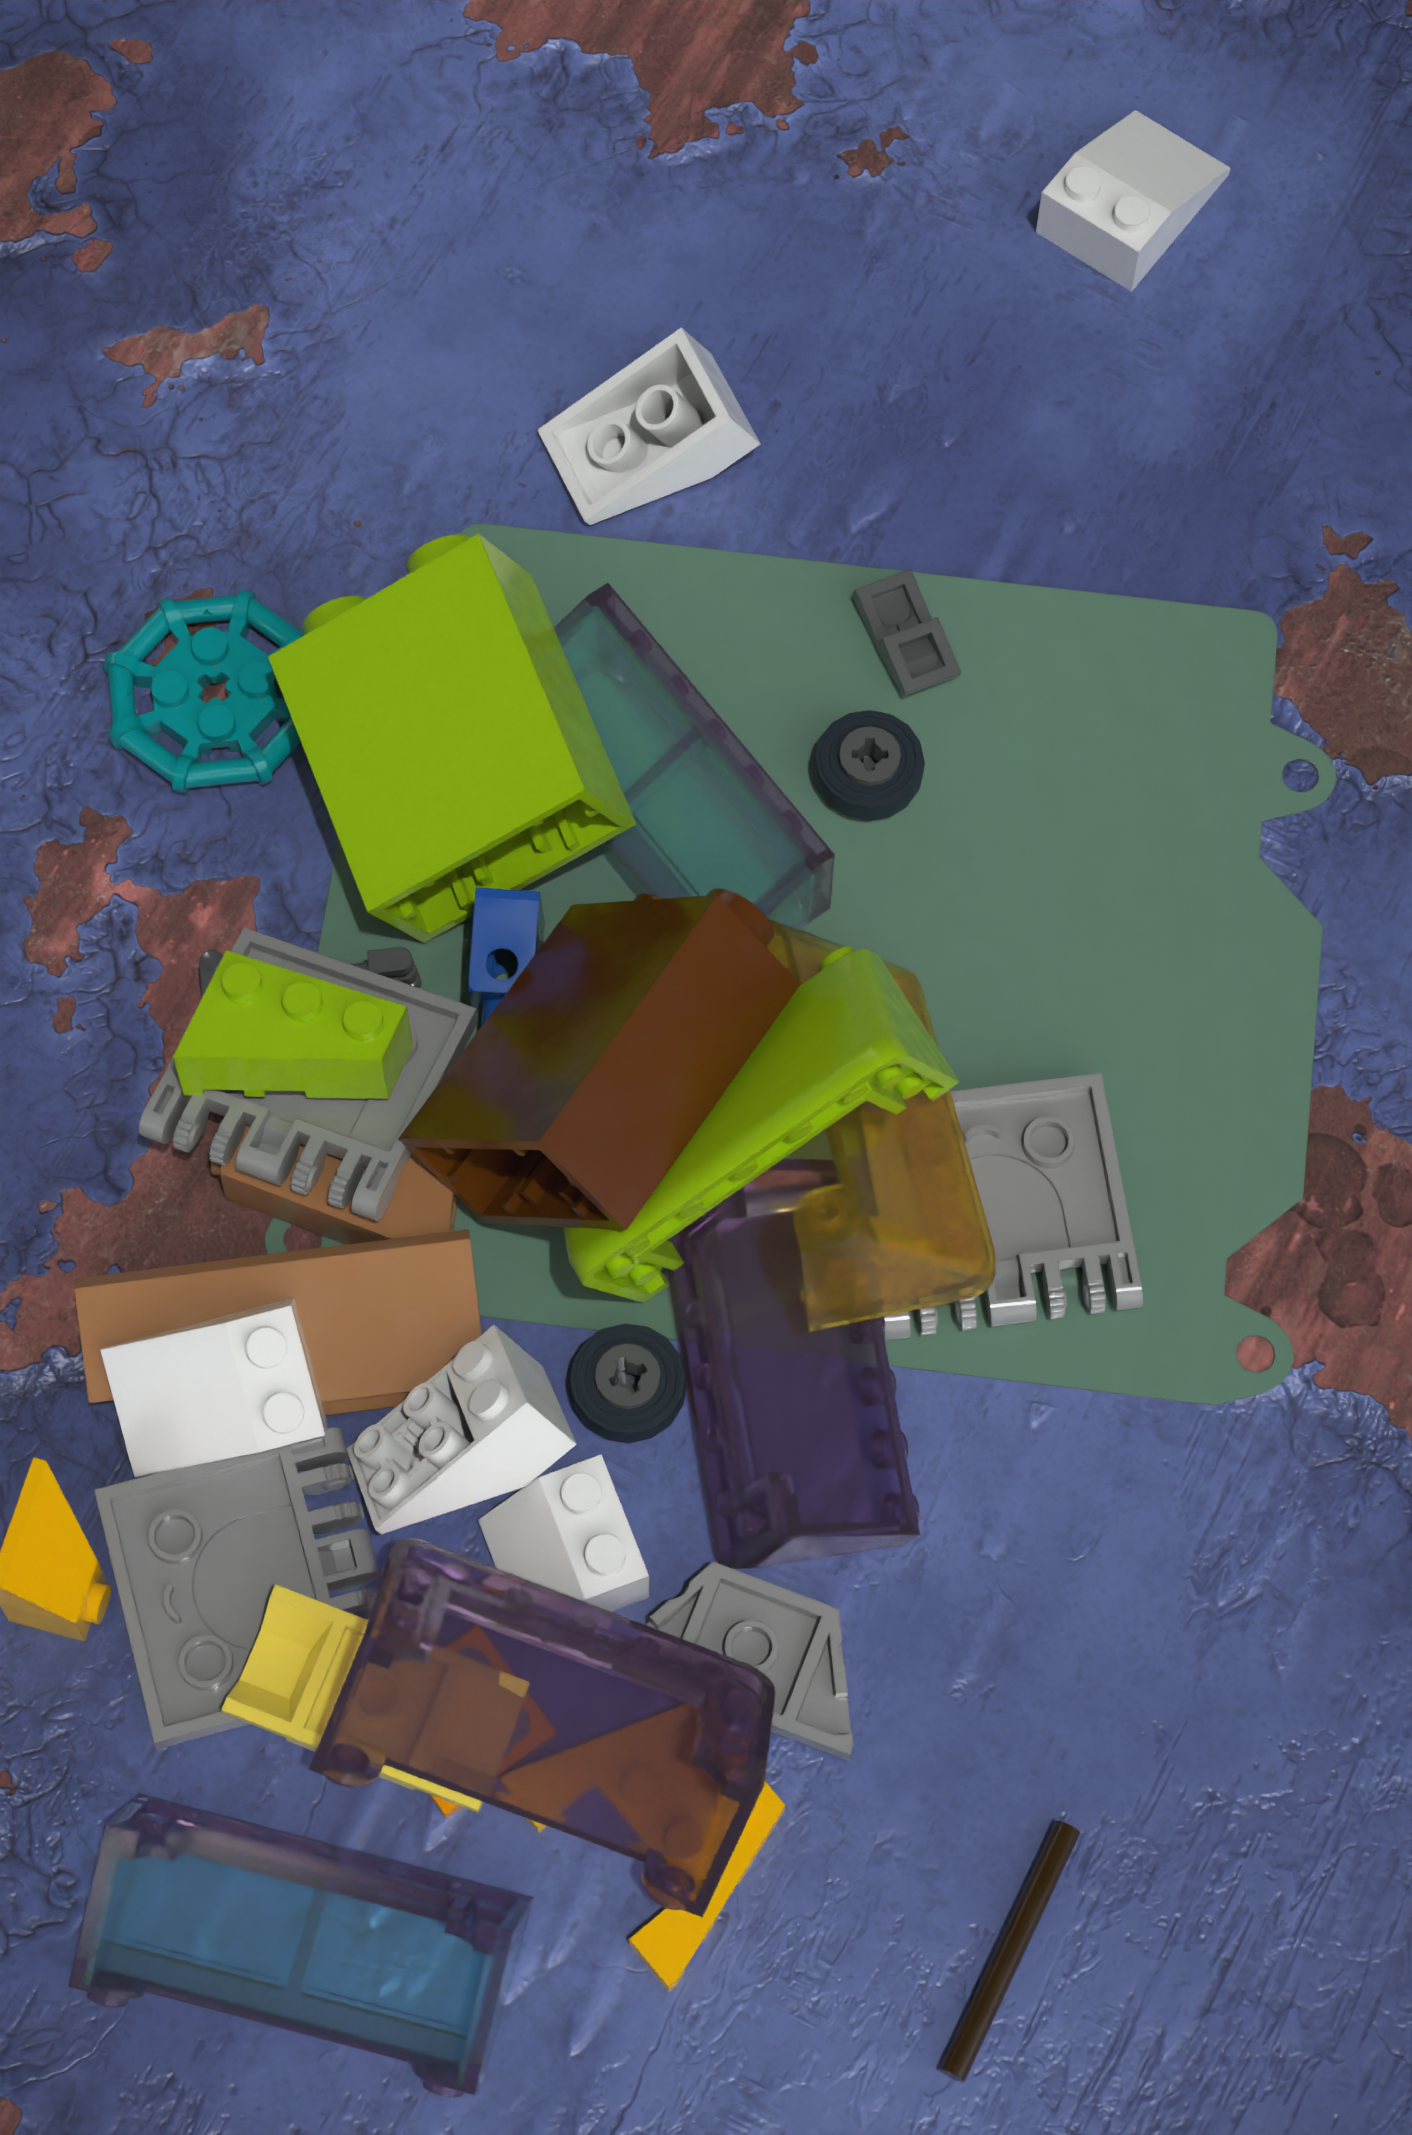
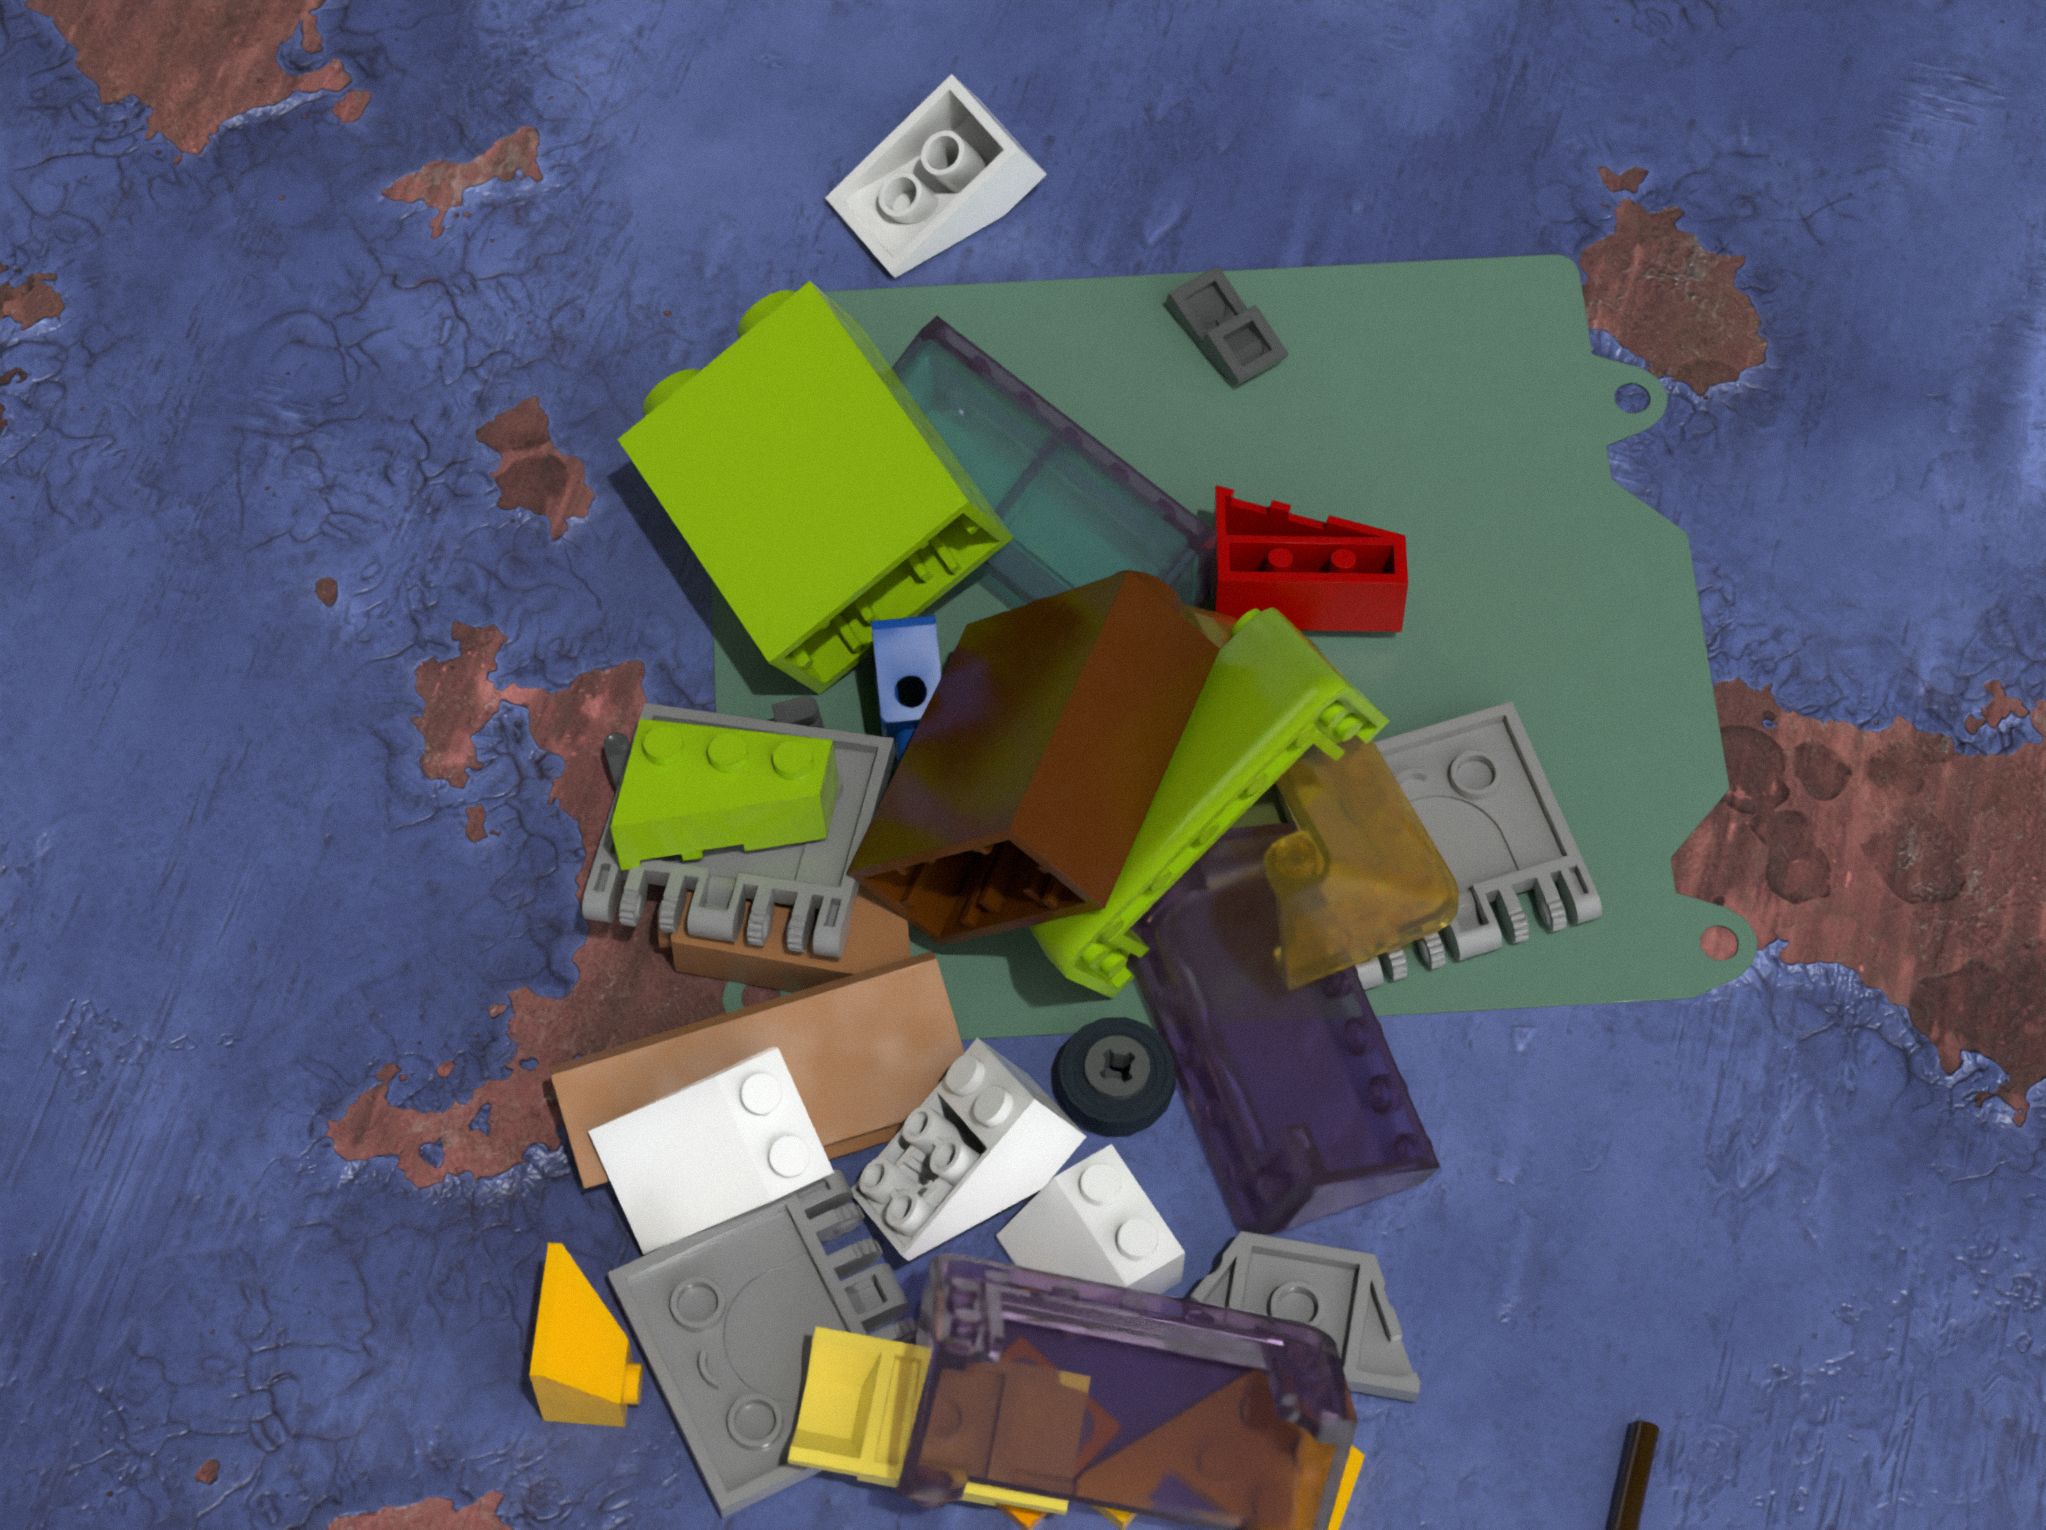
camera: 10 degrees left, 5 degrees down
teal plate [103,589,304,794] -> none
black wheel [813,710,925,821] -> none
none -> red wedge [1212,485,1408,632]

